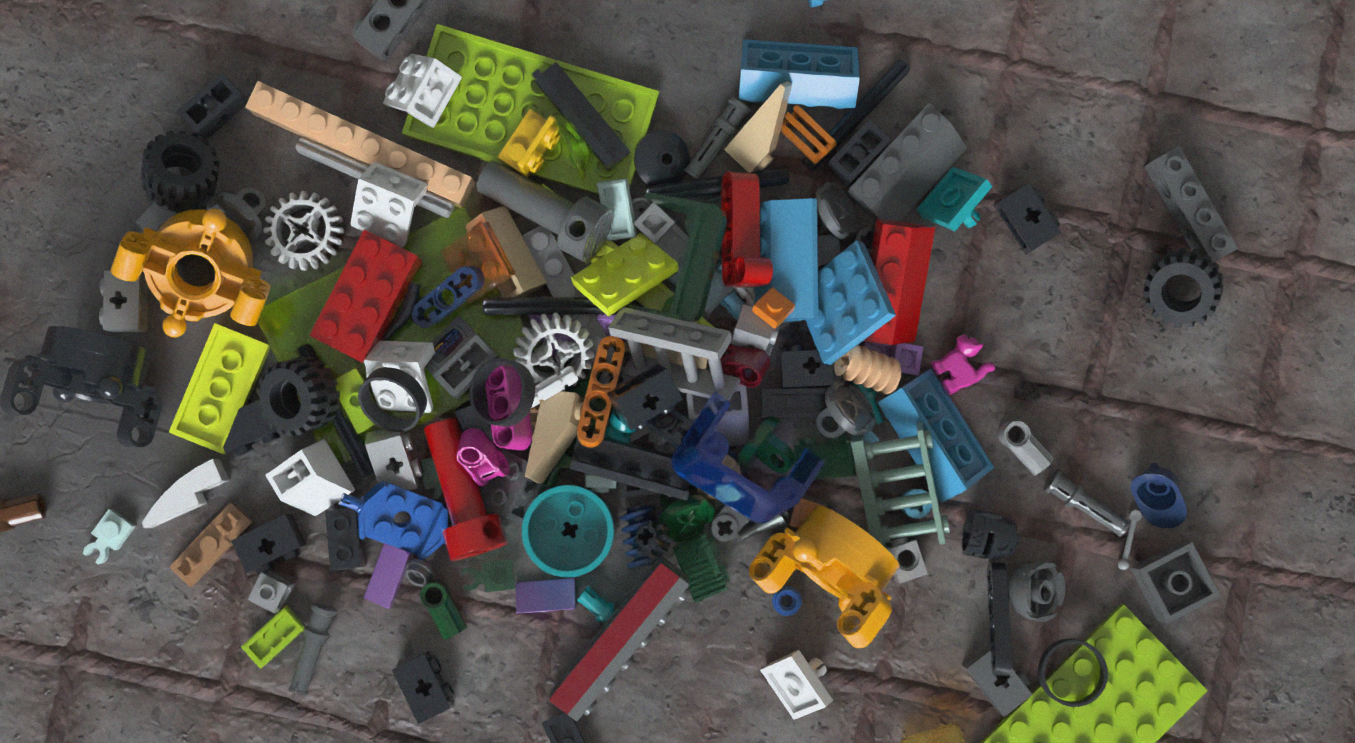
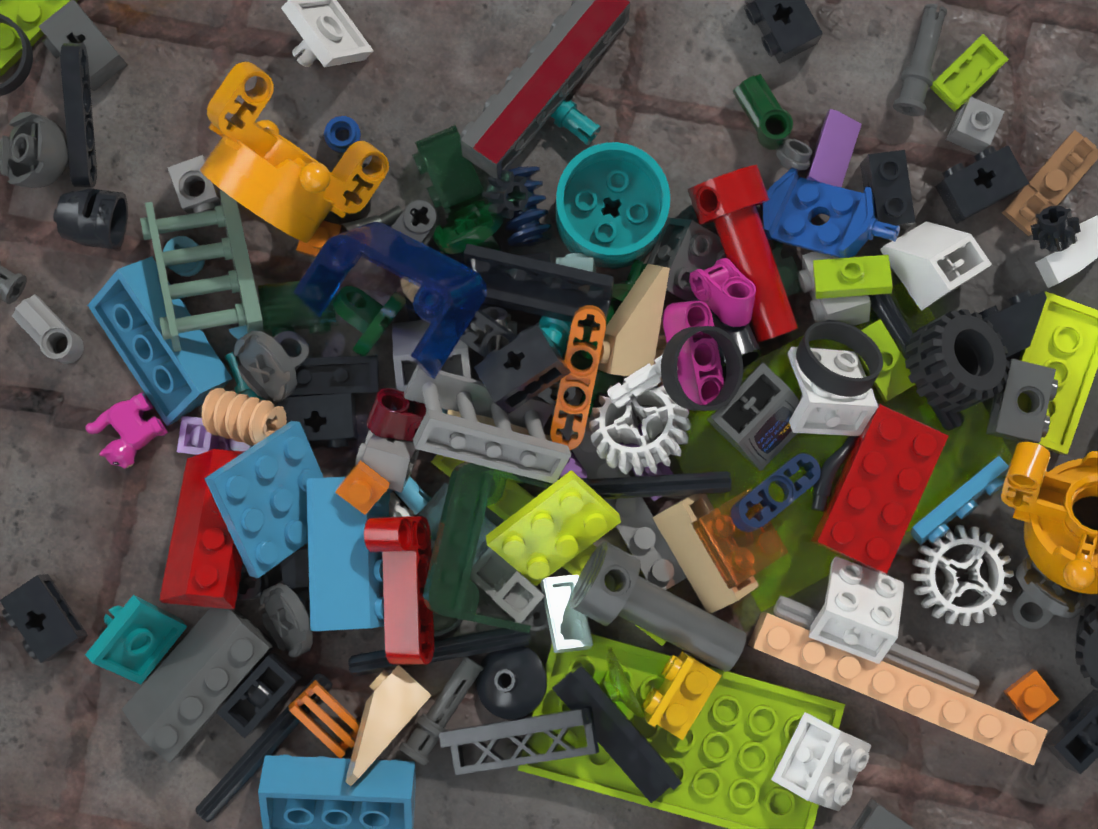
camera: 175 degrees right, 0 degrees up
clear green plate [462,559,516,592] -> none
medium lavender slope [516,578,577,614] -> none
none -> fence [439,707,599,775]
none -> lime plate [813,255,893,299]
none -> dark azure plate [910,456,1009,546]
none -> dark grey brick [986,359,1058,443]
none -> orange plate [1003,669,1059,722]
none -> black gear [1031,206,1081,252]

